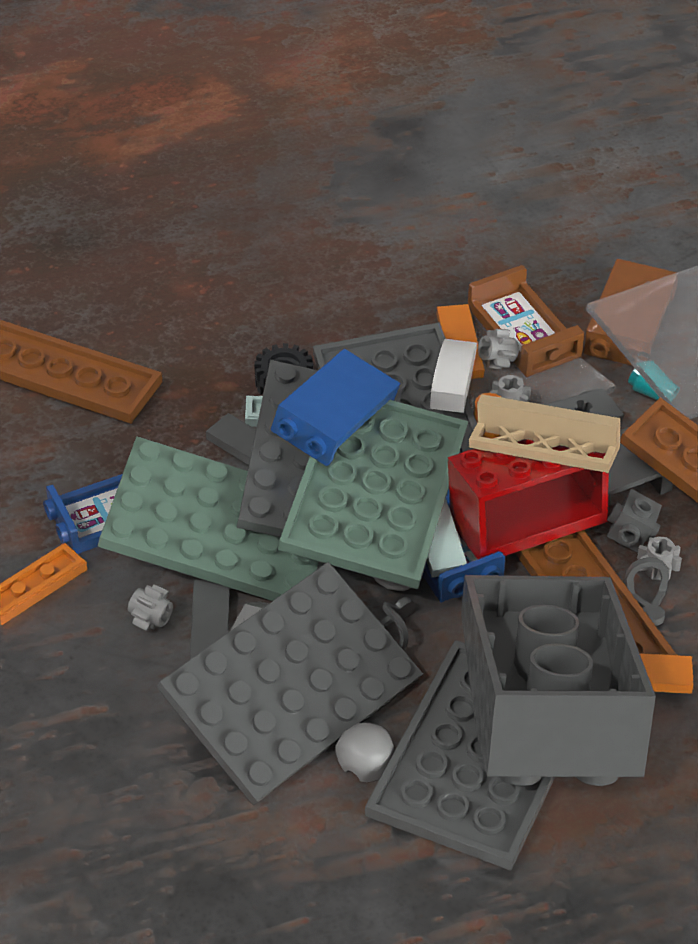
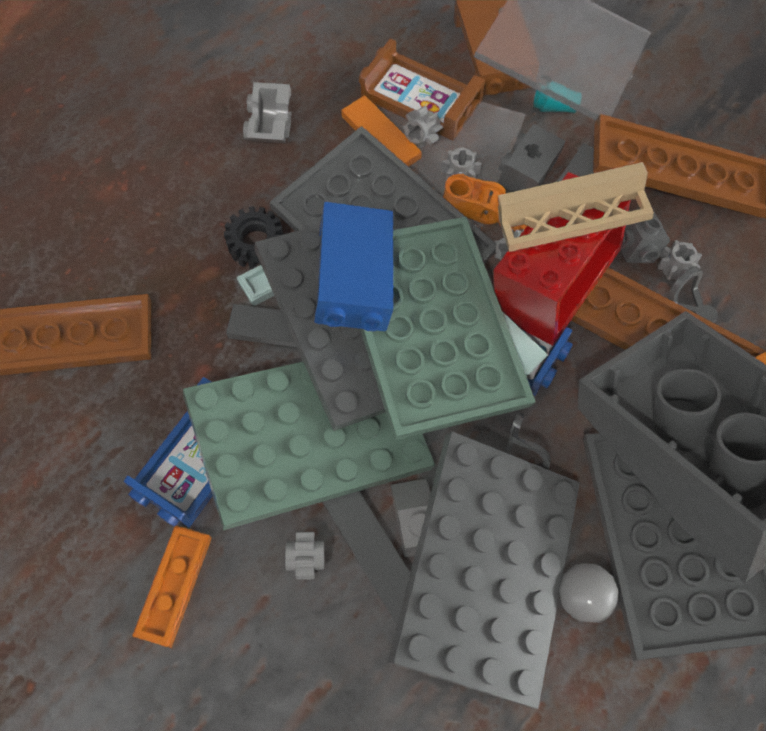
camera: 30 degrees left, 20 degrees up
white slope [430,339,477,413] -> none
none -> light grey cylinder [243,82,291,143]

